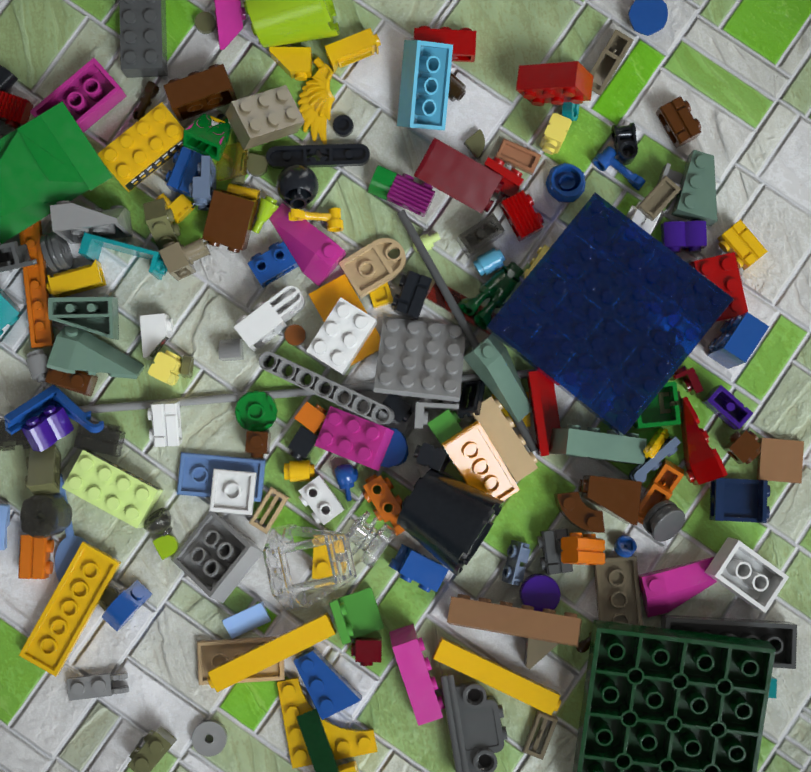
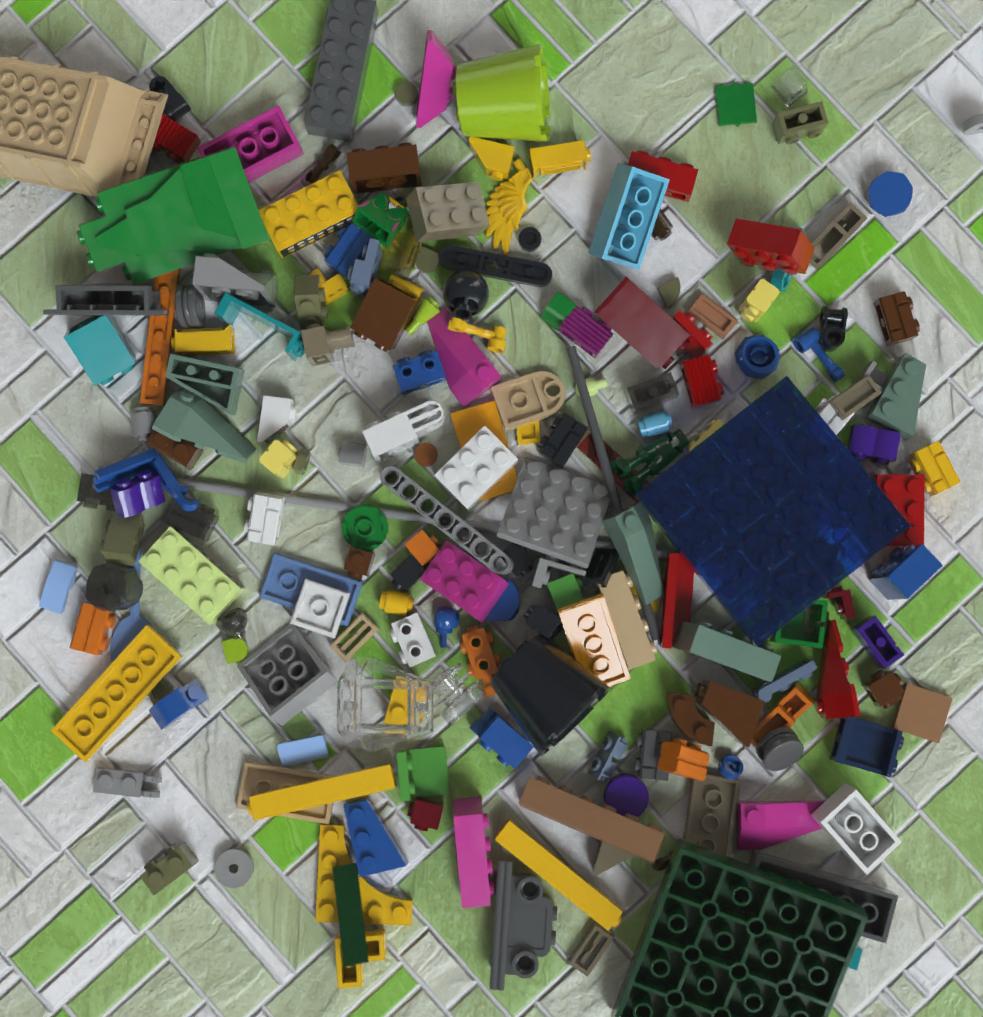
camera: 15 degrees right, 0 degrees up
yellow axle [643,428,669,458] -> none

